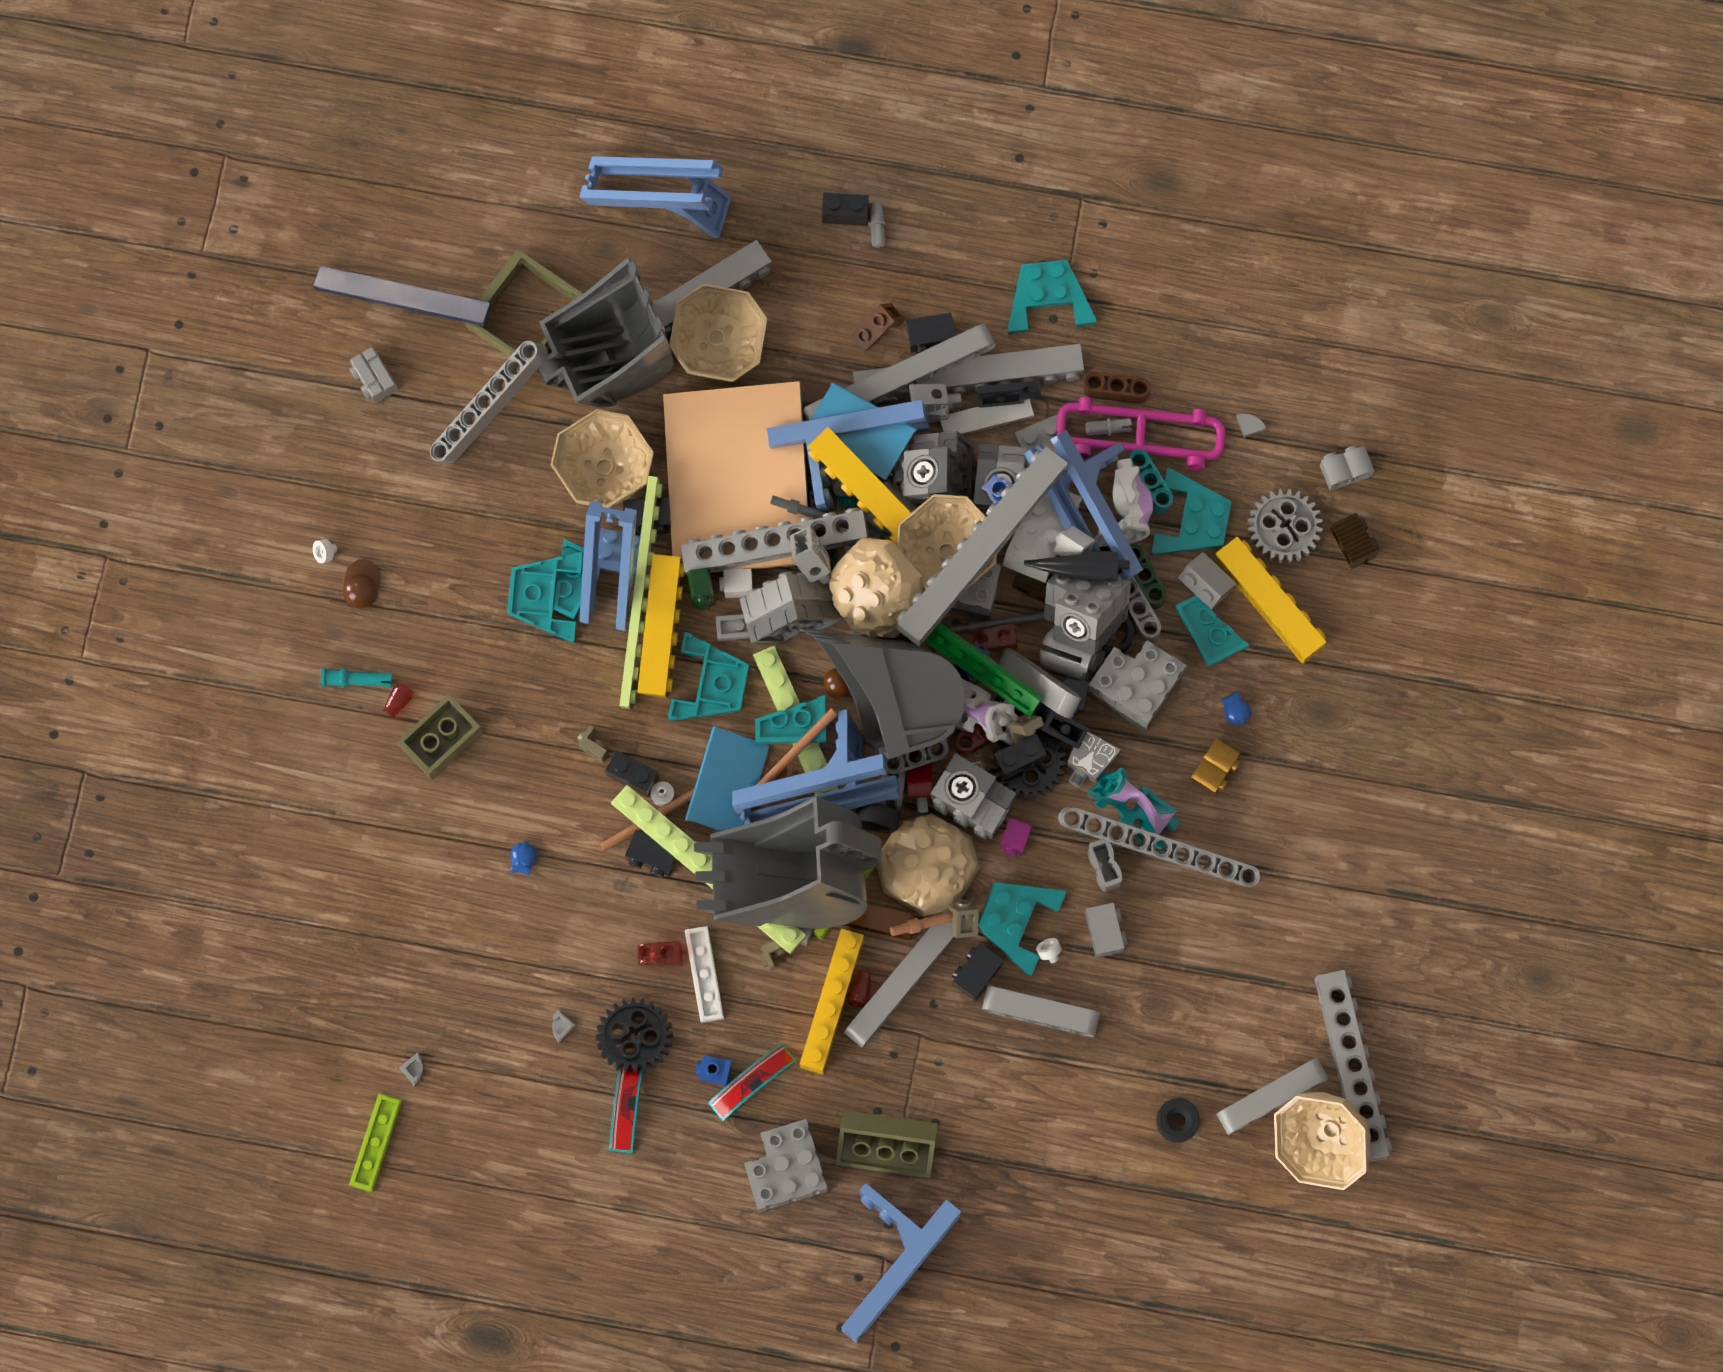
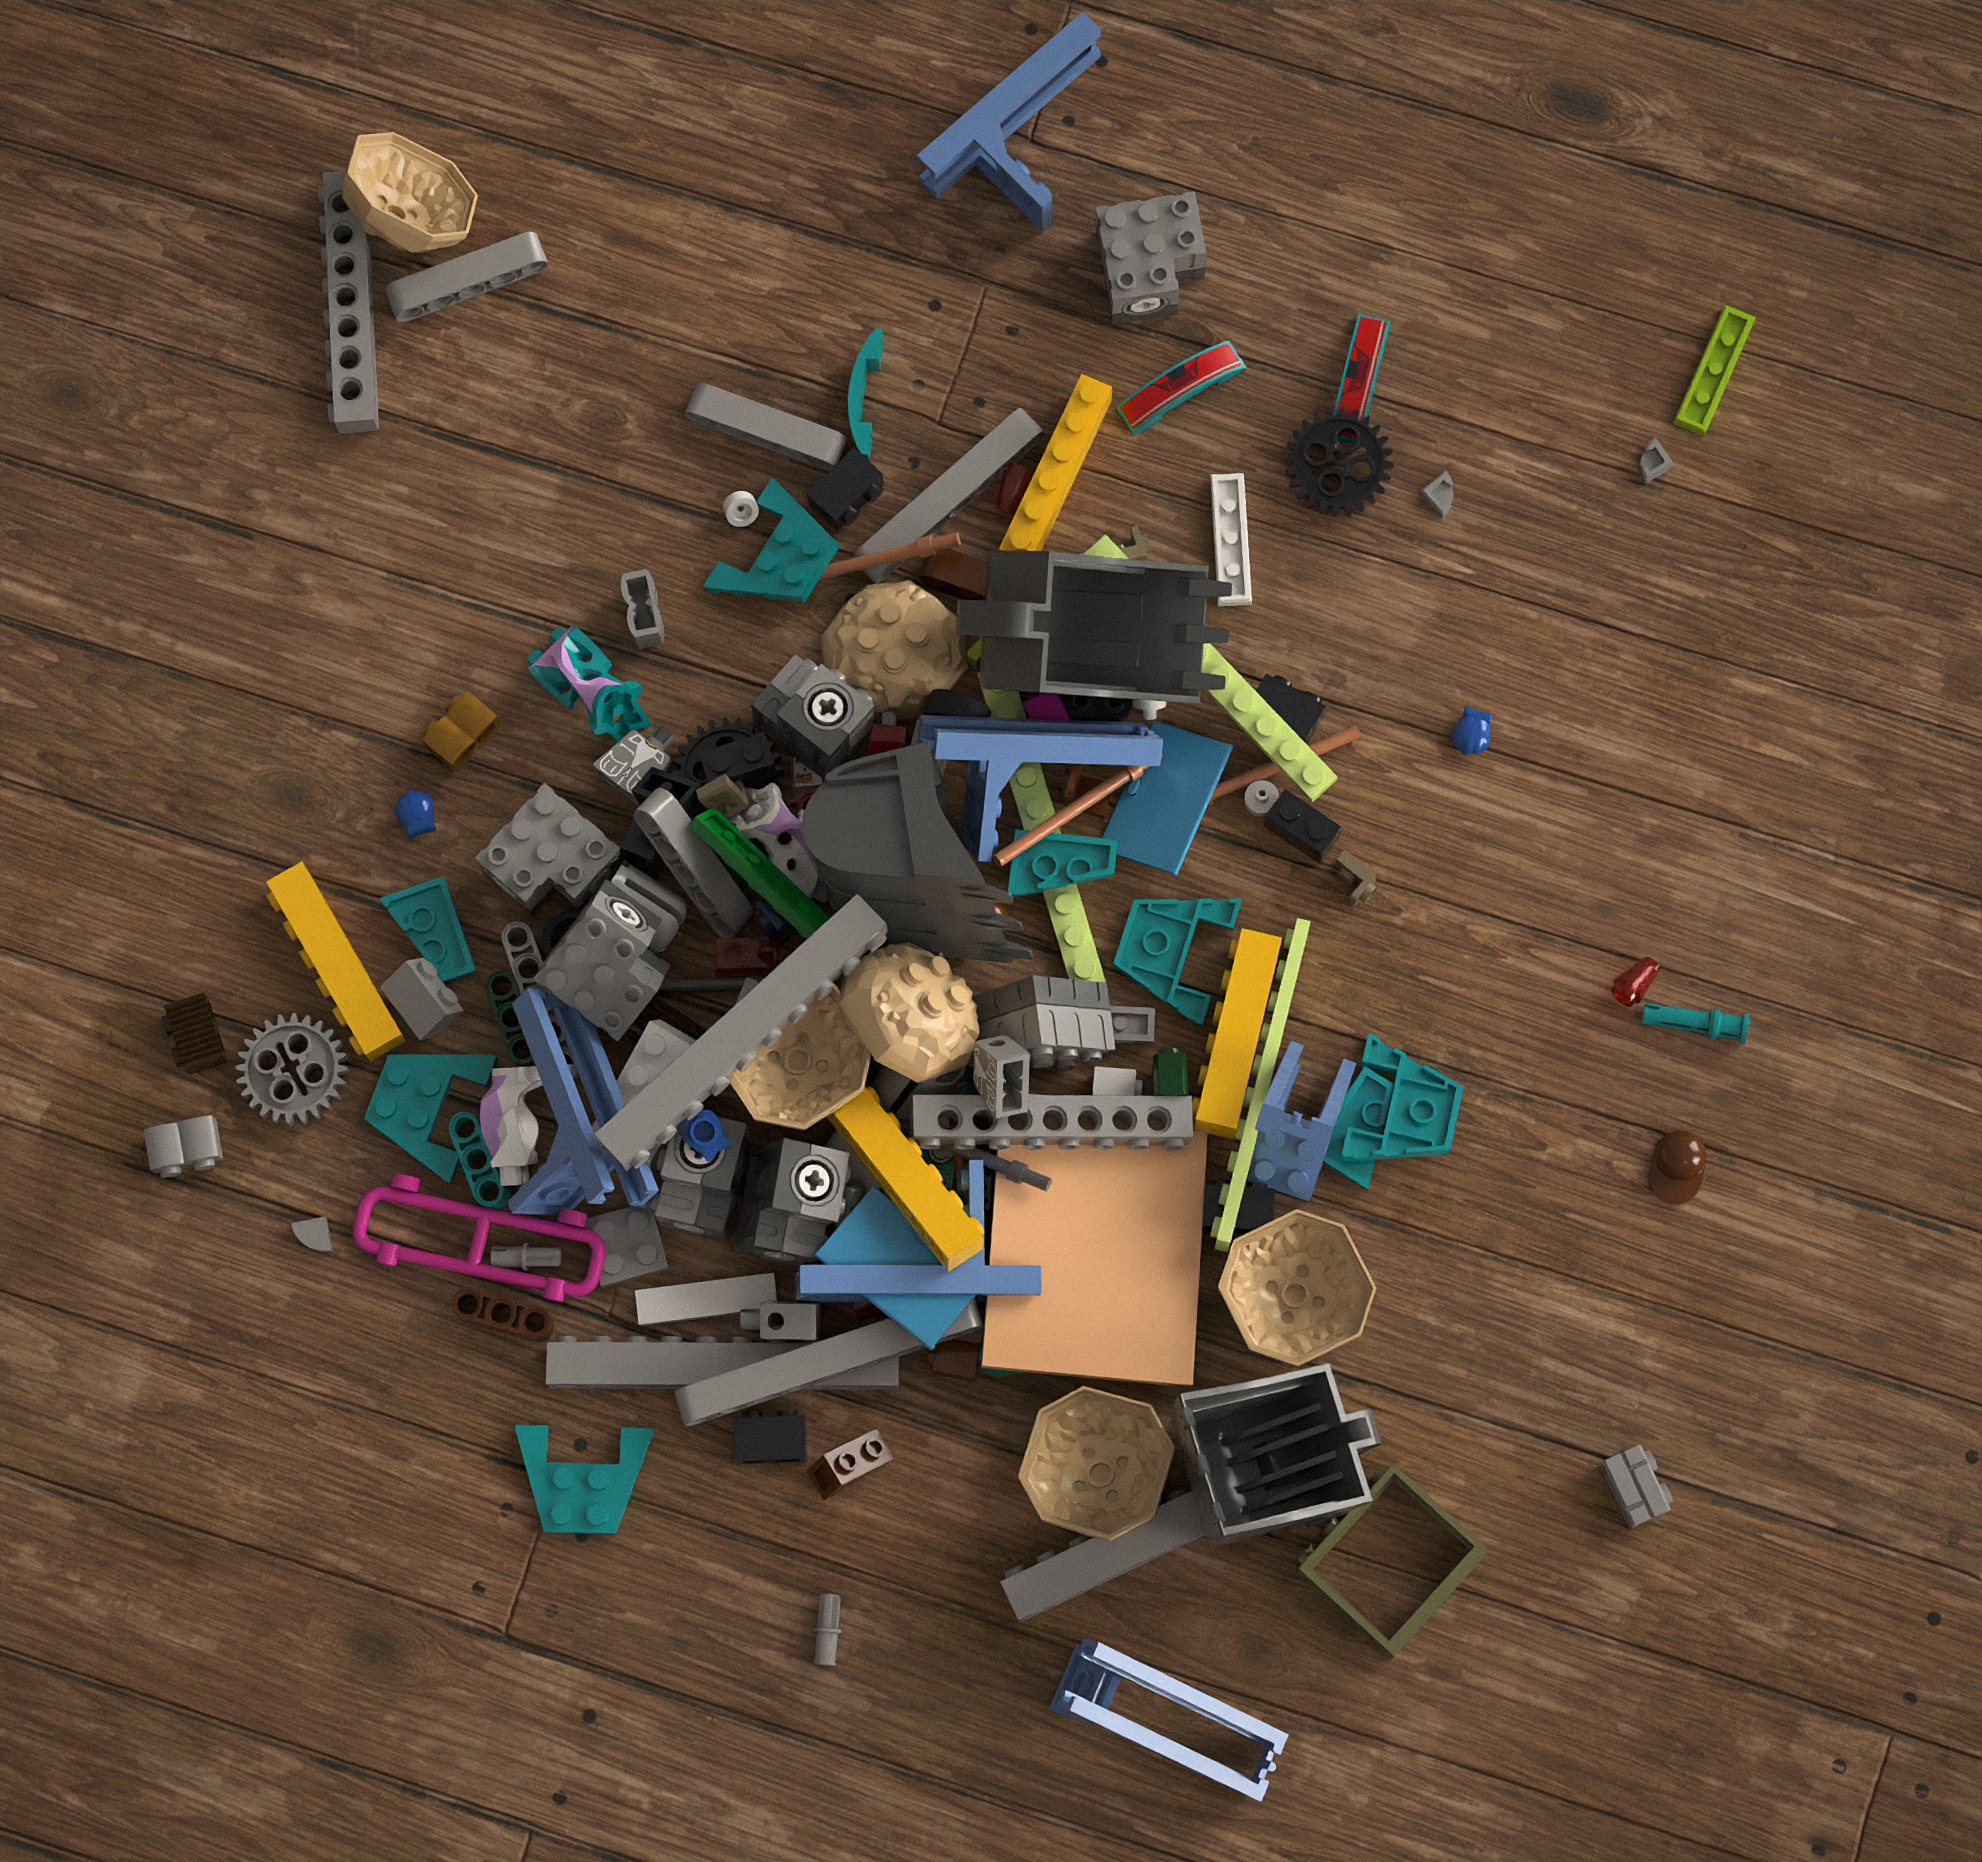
camera: 170 degrees left, 0 degrees up
tile [313,266,492,326] -> none
white tile [313,539,337,563] -> none
olive brick [397,694,483,780] -> none
light grey beam [430,341,548,463] -> none
clear red leg [637,941,683,966] -> none
blue brick [695,1055,732,1087] -> none
black brick [822,192,869,226] -> none
olive slope [836,1110,938,1179] -> none
dark tan bracket [948,900,979,938] -> none
black hinge [977,381,1041,408] -> none
magenta brick [1000,818,1032,857] -> none
black piece [1024,551,1130,581] -> none
white brick [1054,526,1095,557] -> none
light grey beam [1058,807,1260,887] -> none
light grey brick [1085,903,1127,958] -> none
black tyre [1156,1098,1200,1143] -> none
none -> teal slope [848,328,884,462]

